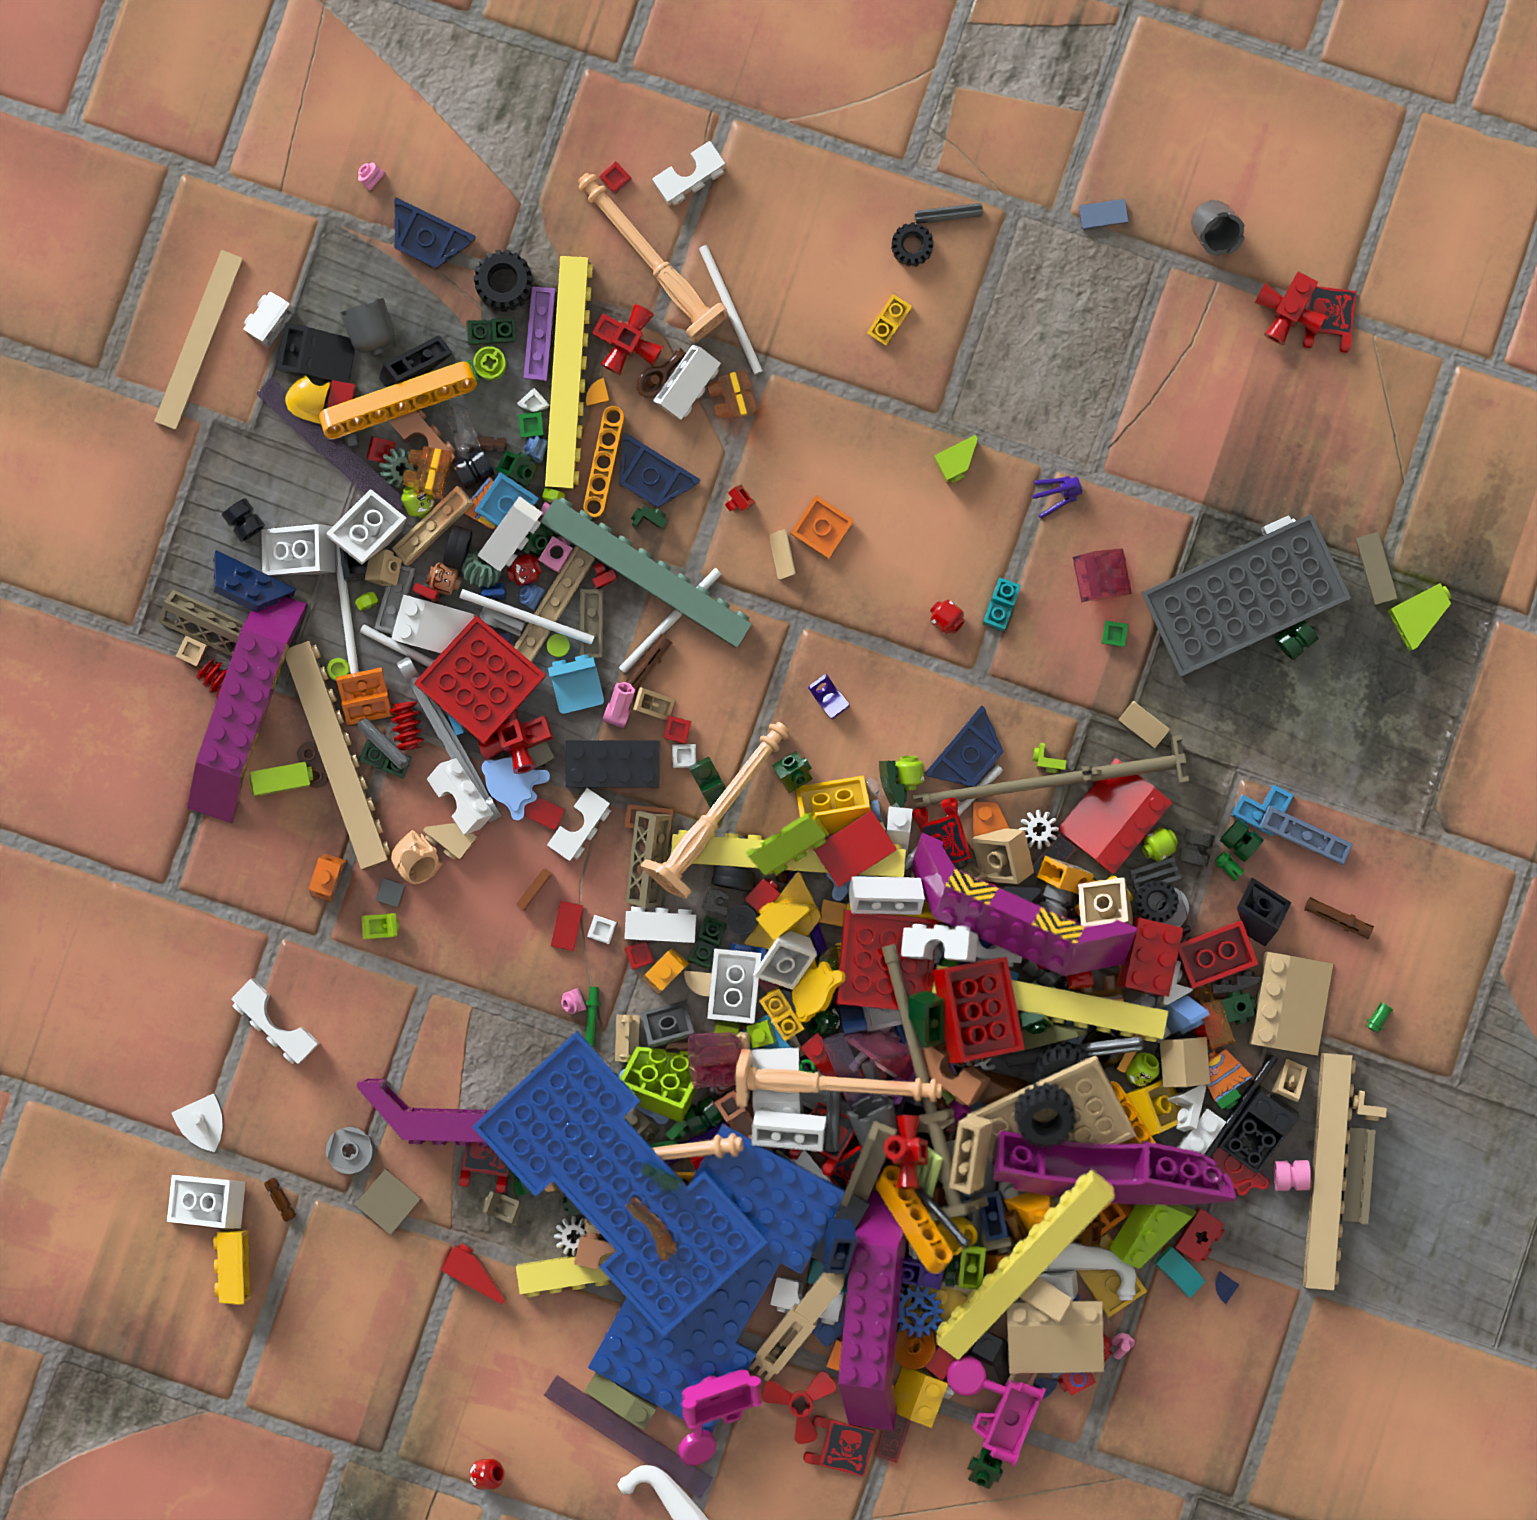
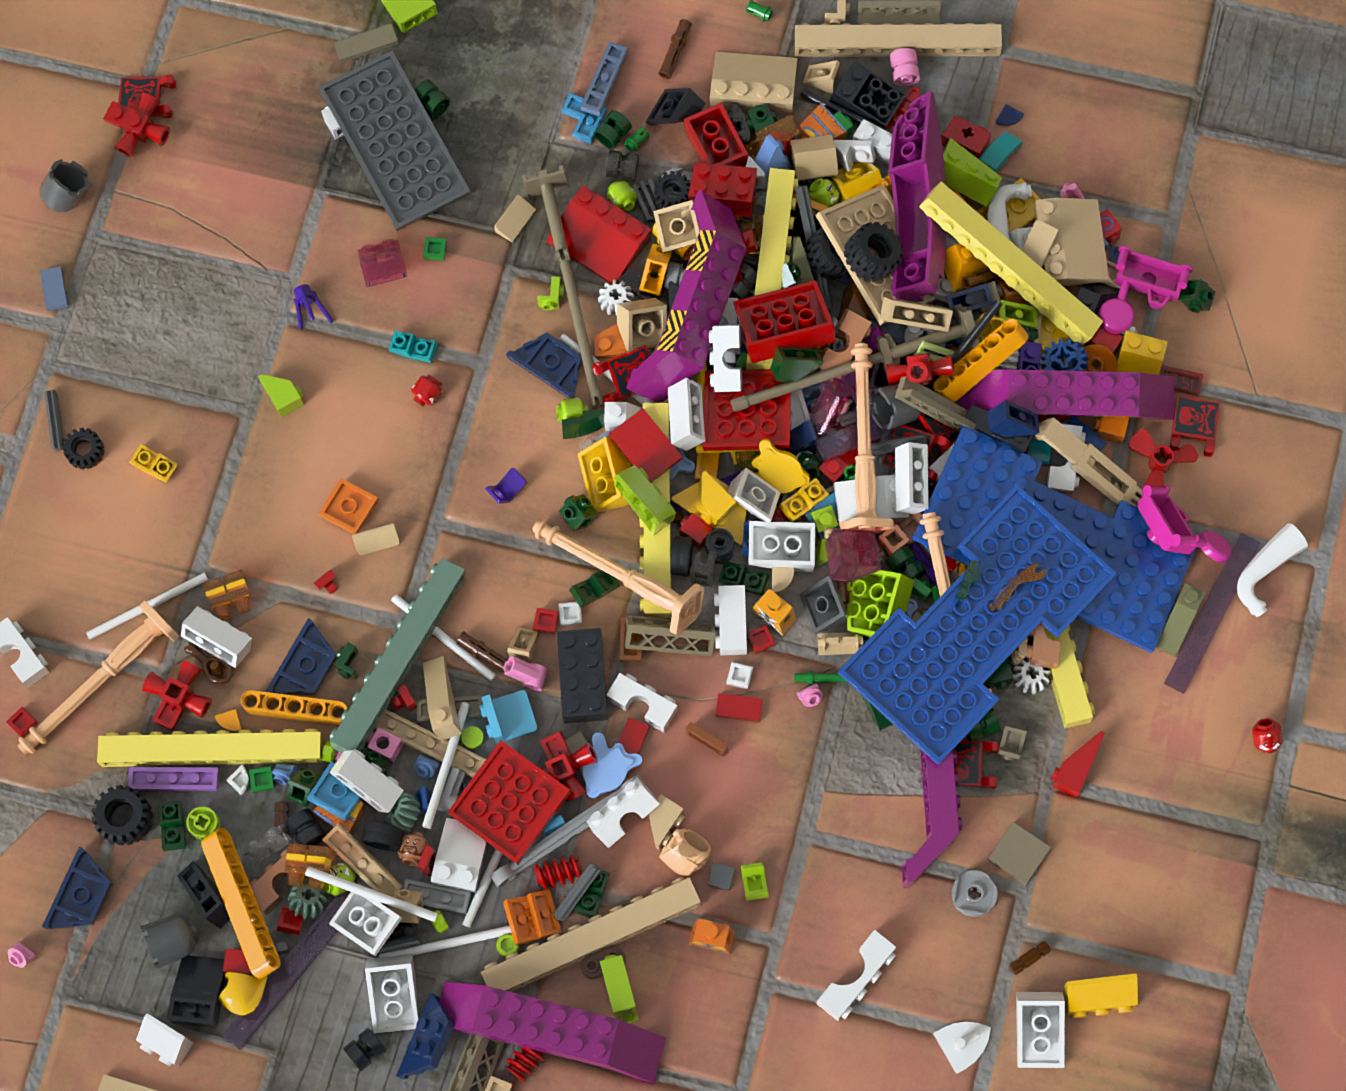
camera: 90 degrees left, 15 degrees down
red head [506,553,542,586] -> none
none -> white piece [305,866,438,922]
none -> tan slope [423,656,462,741]

